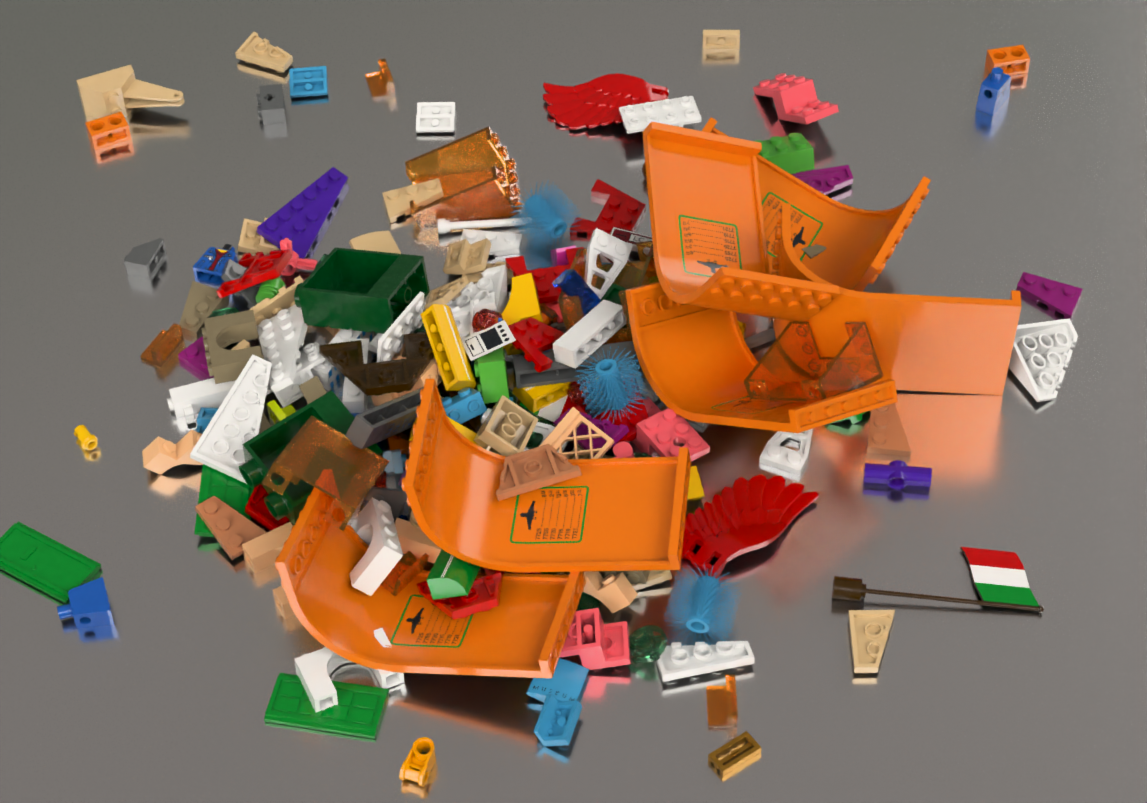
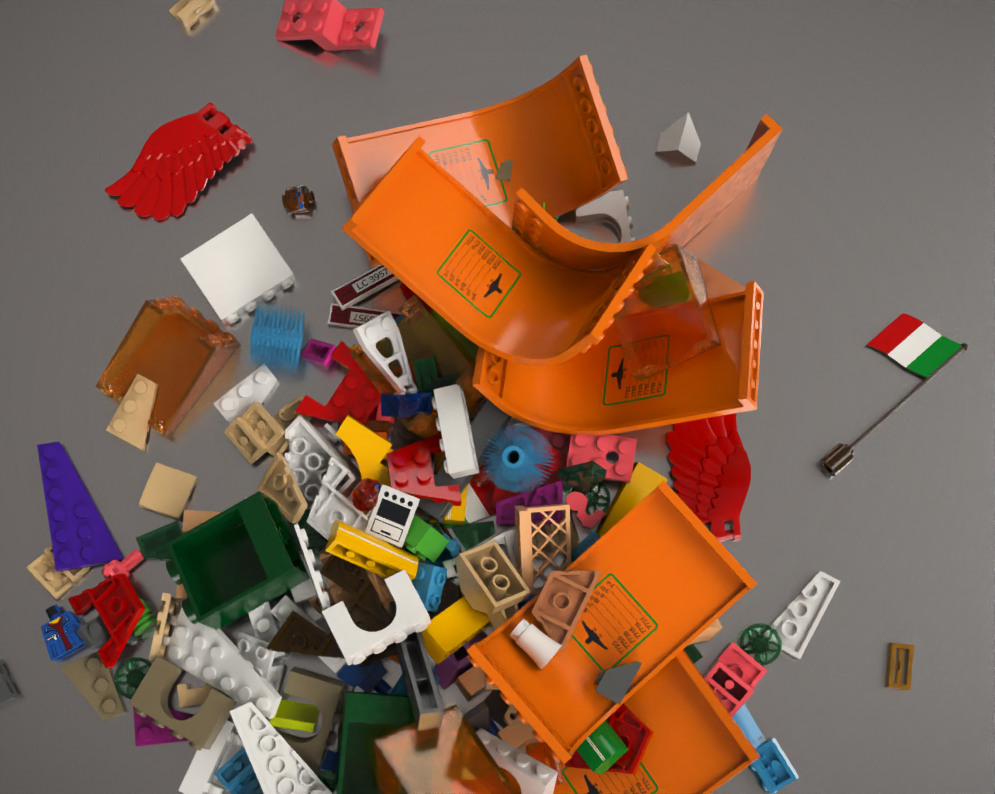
camera: 50 degrees left, 30 degrees up
clear orange panel [140,323,184,367] -> none
white slope [416,102,456,133] -> none
white piece [437,217,532,235] -> none
red wing [570,179,646,235] -> none
white bracket [619,96,702,134] -> none
dark azure piece [664,564,741,644] -> none
clear orange panel [706,674,738,728] -> none
bright green brick [755,133,815,174] -> none
magenta wing [791,165,853,195] -> none
tan wing [848,610,895,673] -> none
dark purple piece [864,460,932,490] -> none
white slope [1008,318,1078,402] -> none
magenta wing [1016,272,1083,320] -> none
none -> white panel [181,213,296,325]
none -> white arch [322,569,431,666]
none -> white plant [509,619,562,670]
none -> wing [557,461,607,494]
none -> dark grey slope [594,661,642,705]

